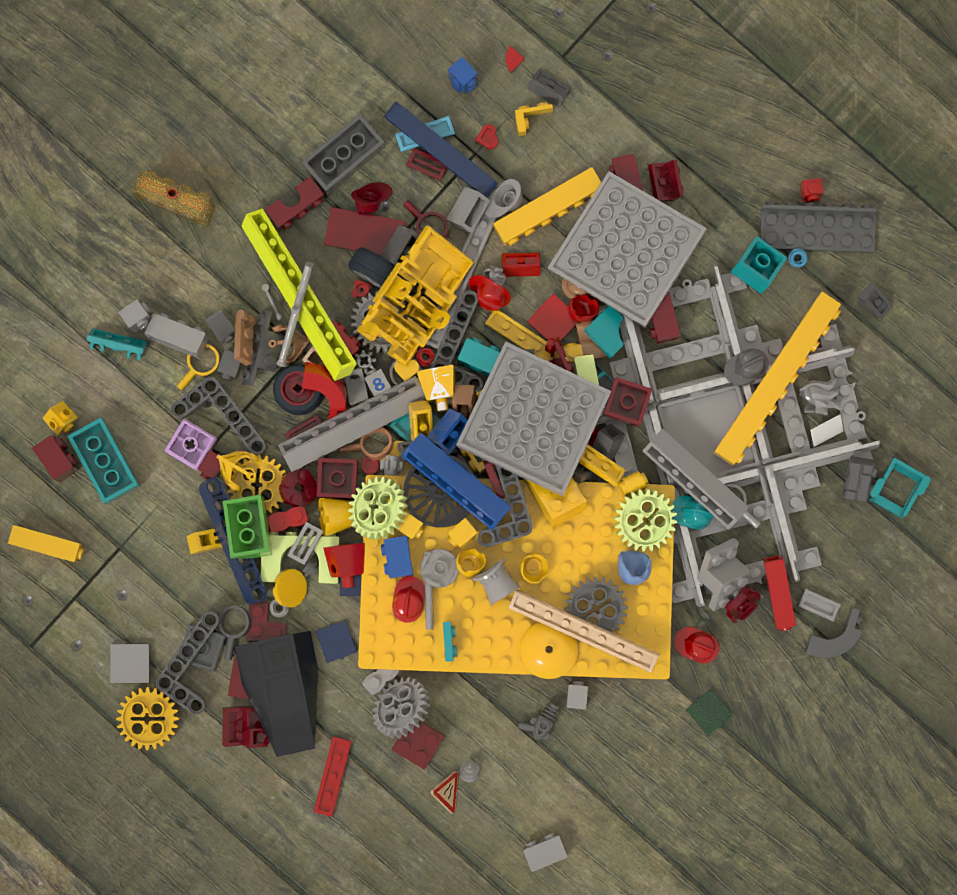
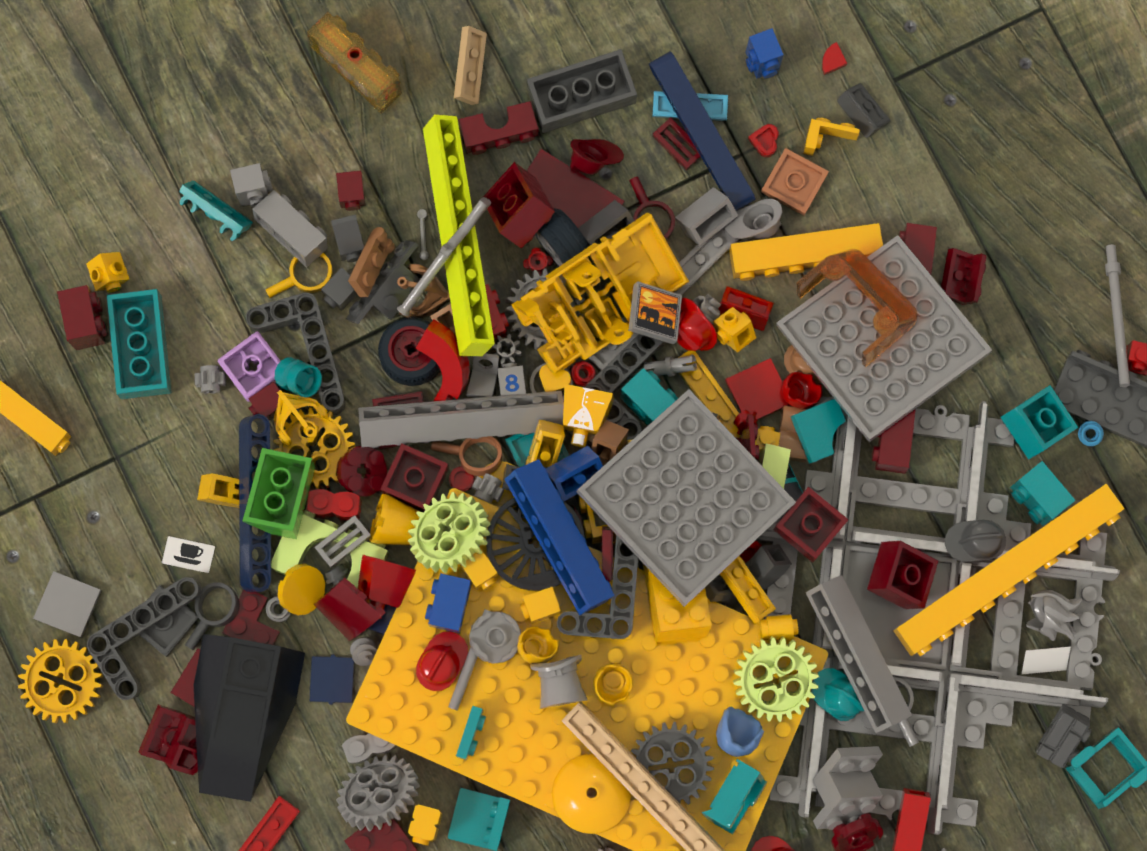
camera: 15 degrees right, 5 degrees down
none -> white sticker [162,536,215,573]
none -> light grey gear [194,365,226,394]
none -> teal wheel [274,357,322,397]
none -> dark red slope [314,578,386,641]
none -> dark red brick [336,170,366,211]
none -> light grey wheel [350,637,377,666]
none -> yellow brick [408,804,443,846]
none -> teal bracket [448,788,510,851]
none -> tan plate [454,26,487,105]
none -> dark red brick [482,162,555,249]
none -> tile [628,282,682,344]
none -> light grey pin [644,355,697,377]
none -> teal piece [702,759,767,835]
none -> yellow brick [713,307,756,353]
none -> nougat plate [761,148,829,216]
none -> clear orange windscreen [797,249,918,368]
none -> dark red brick [867,540,939,609]
none -> teal brick [1010,461,1076,526]
none -> light grey bar [1105,244,1130,387]

